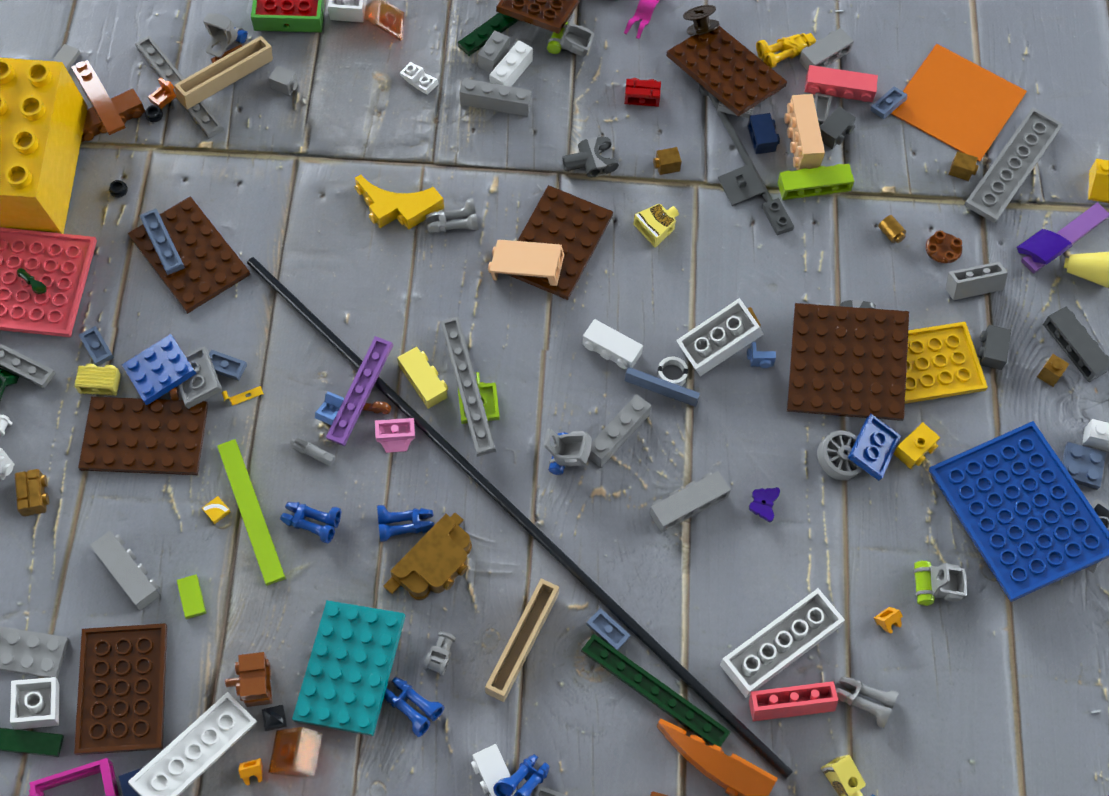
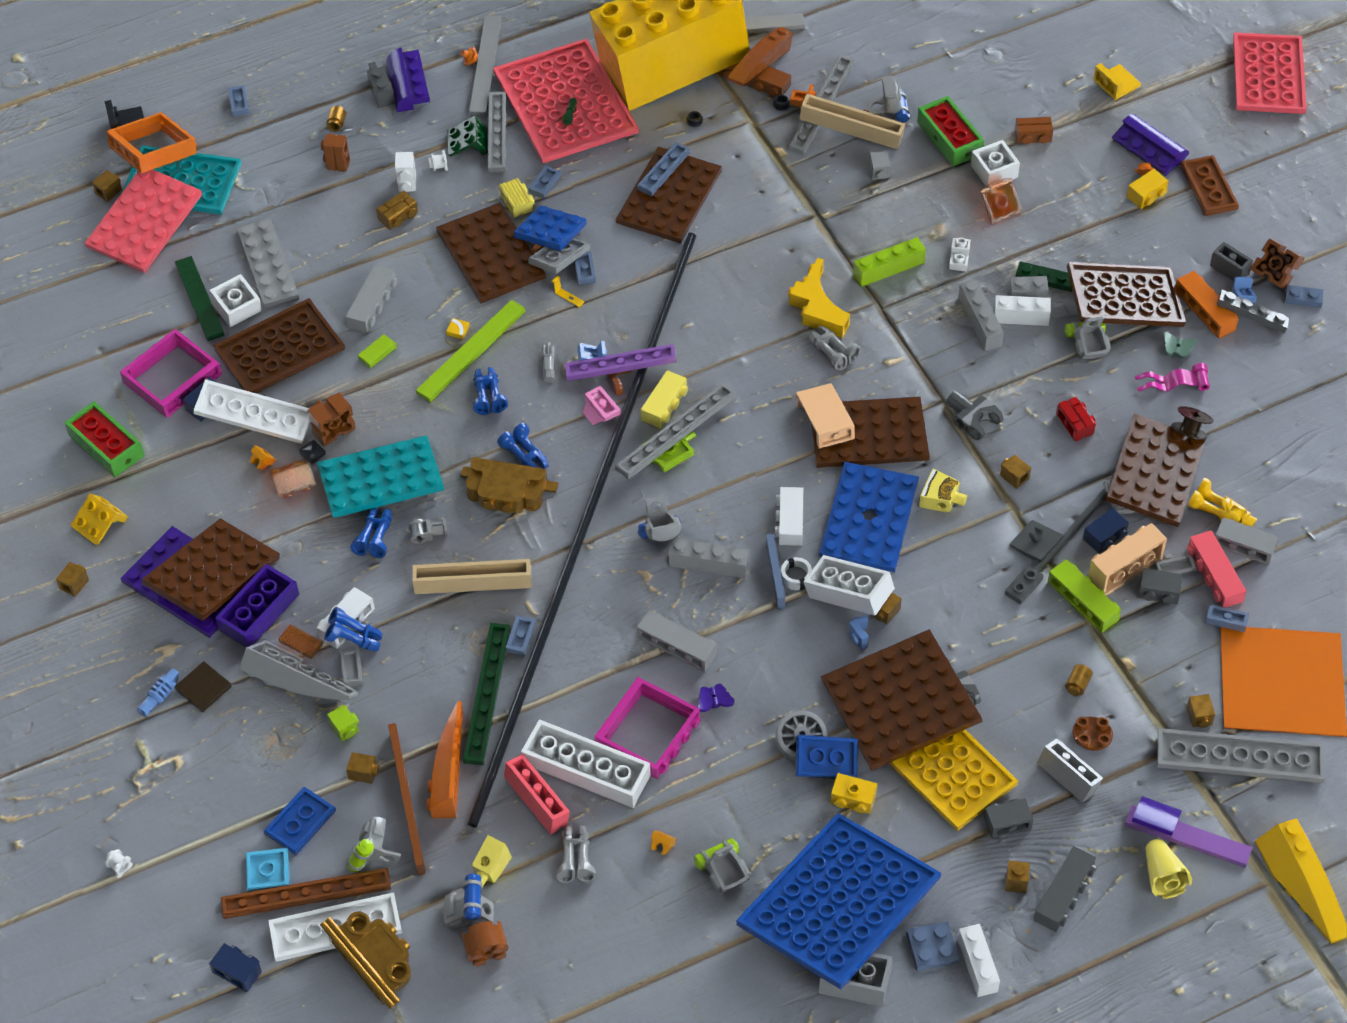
camera: 65 degrees right, 10 degrees down
none -> dark pink window [594,677,701,779]
none -> blue plate [819,462,919,573]
none -> lime brick [853,237,926,287]

